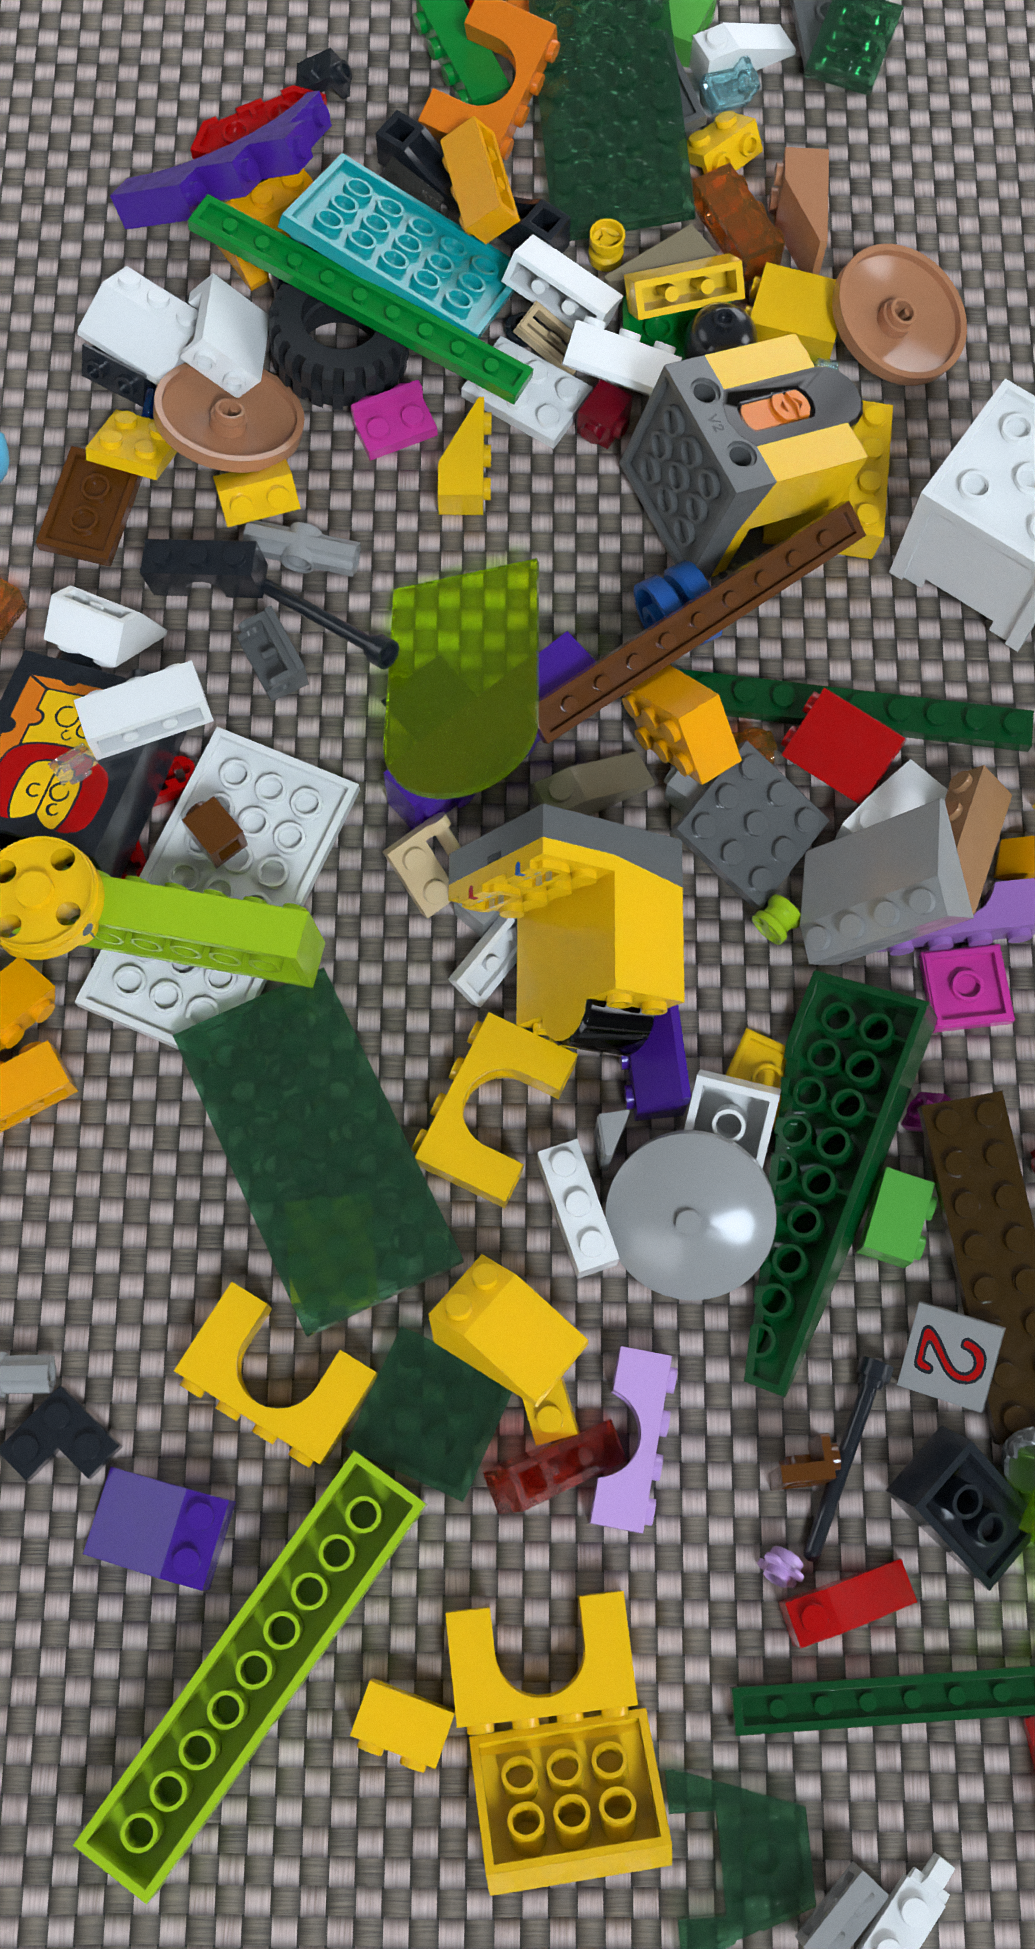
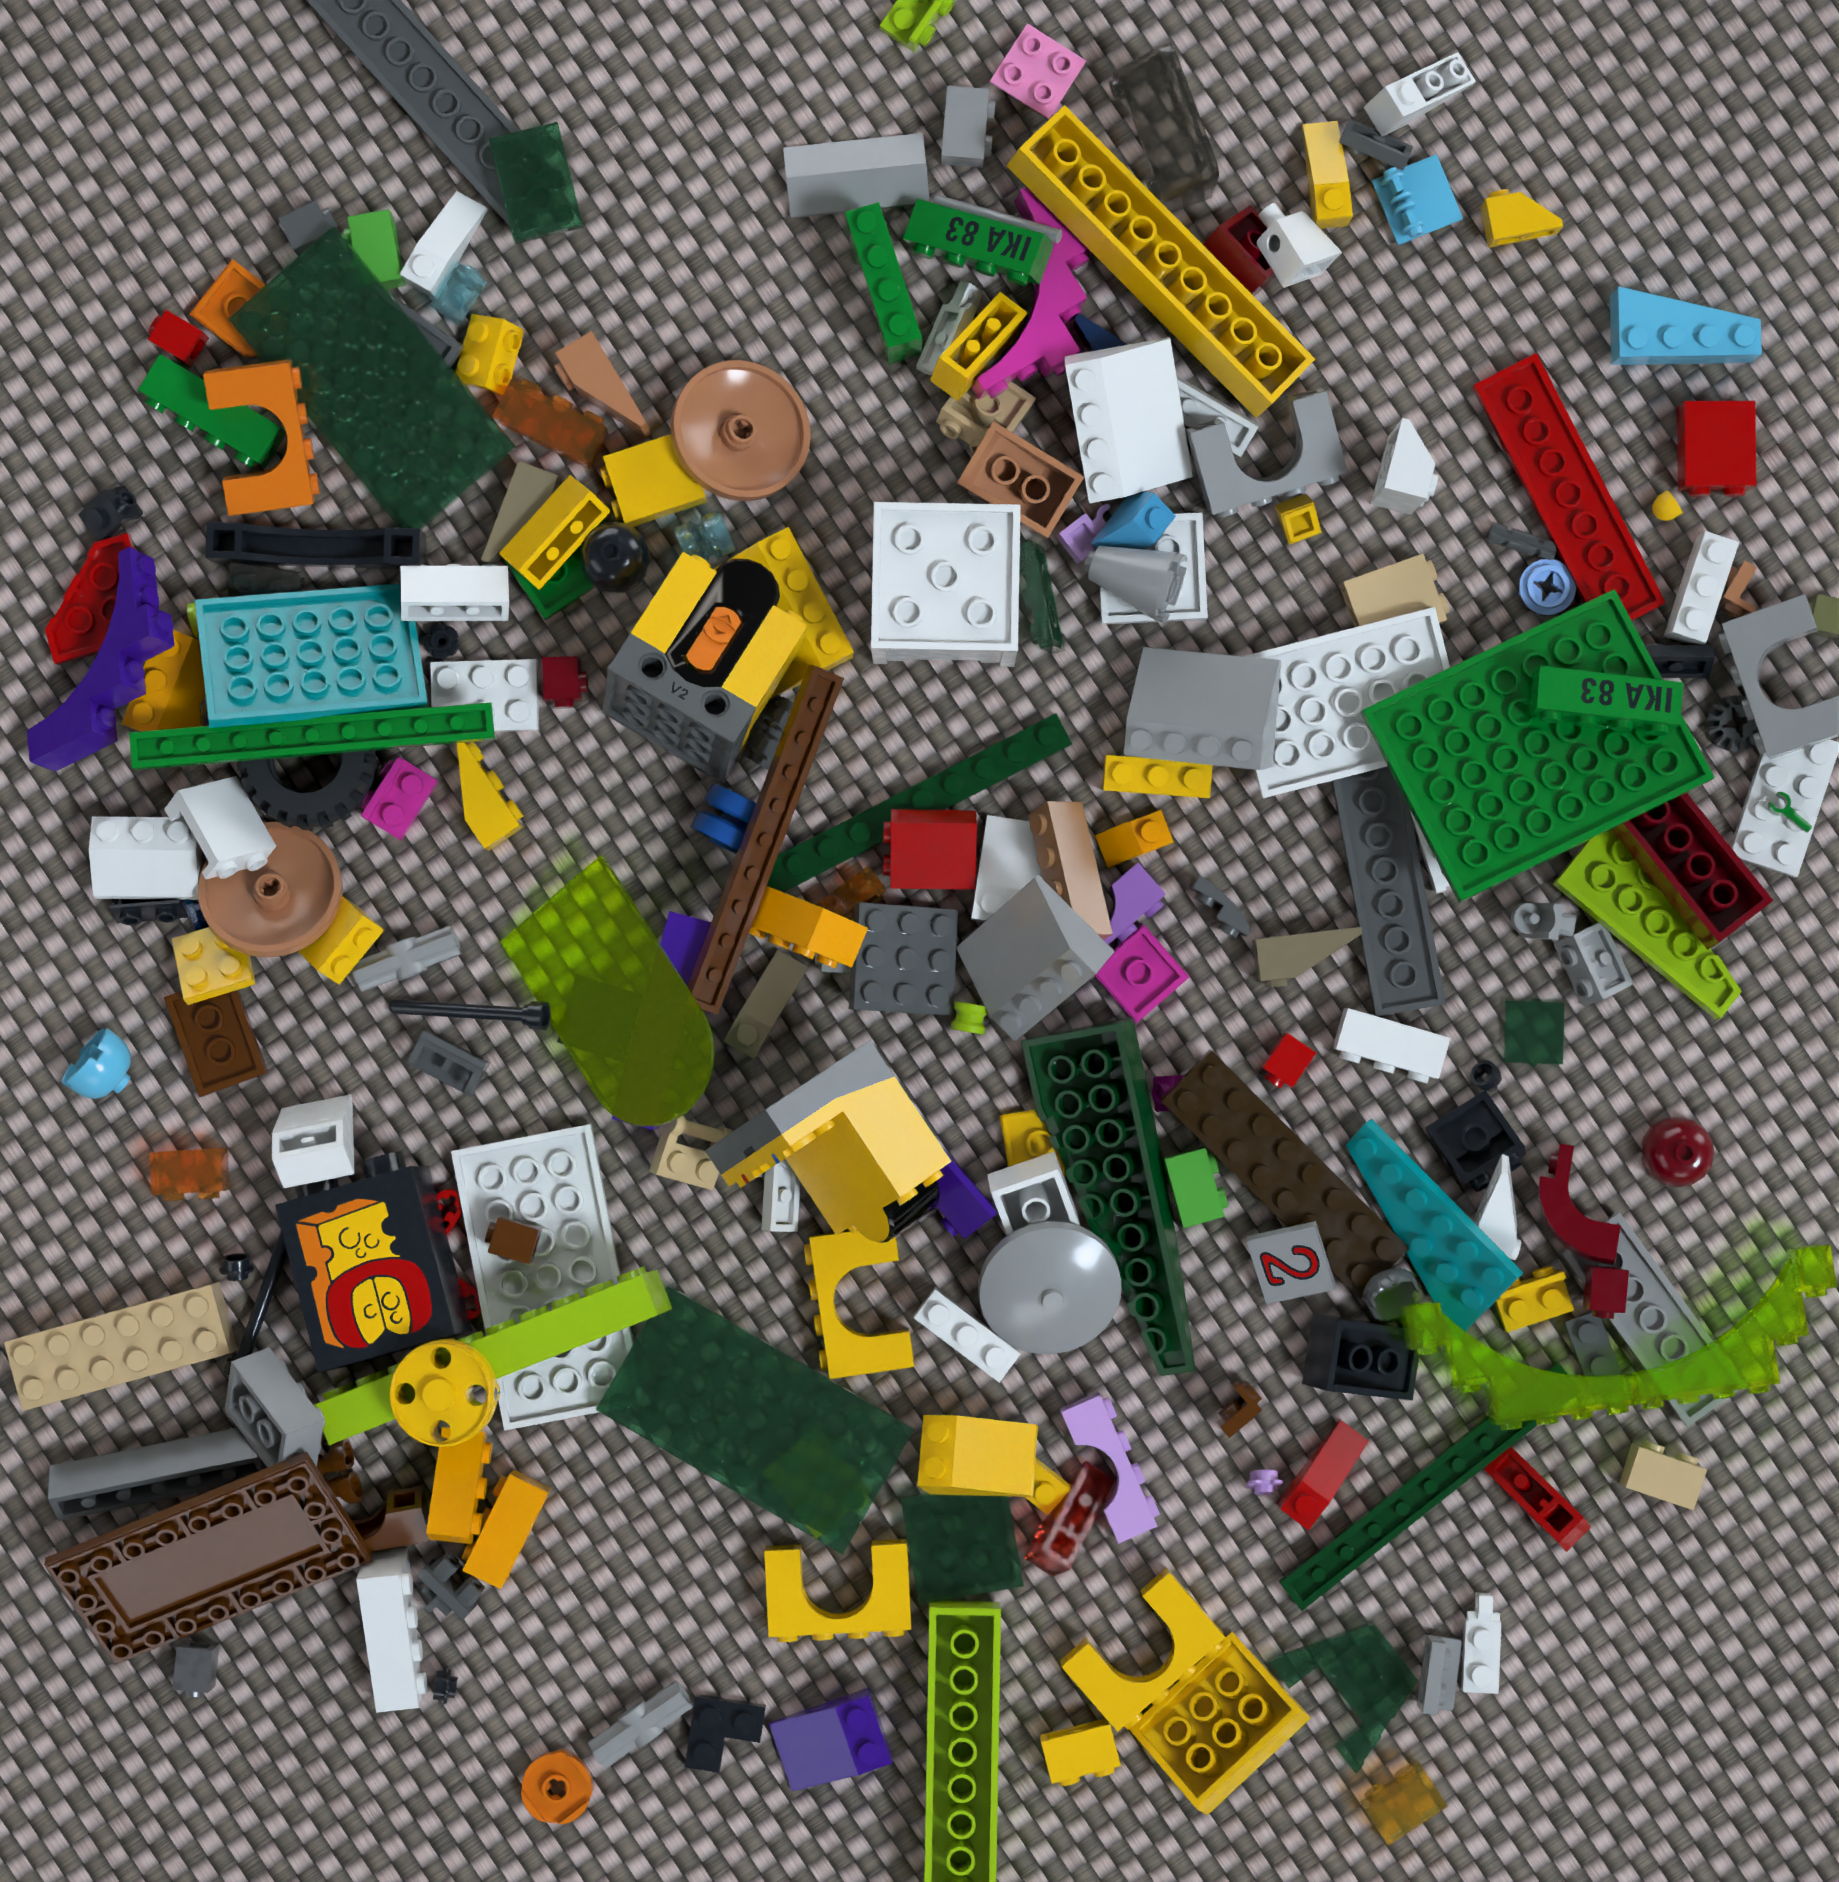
camera: 30 degrees left, 15 degrees up
clear plate [48,743,98,785] -> none
white brick [74,660,214,760] -> none
black arch [140,539,268,598] -> none
light orange brick [440,116,520,244] -> none
tan tile [513,300,577,376] -> none
white slope [561,316,682,397] -> none
yellow wheel [588,218,625,272] -> none
light grey slope [593,1110,630,1171] -> none
black piece [803,1356,894,1562] -> none

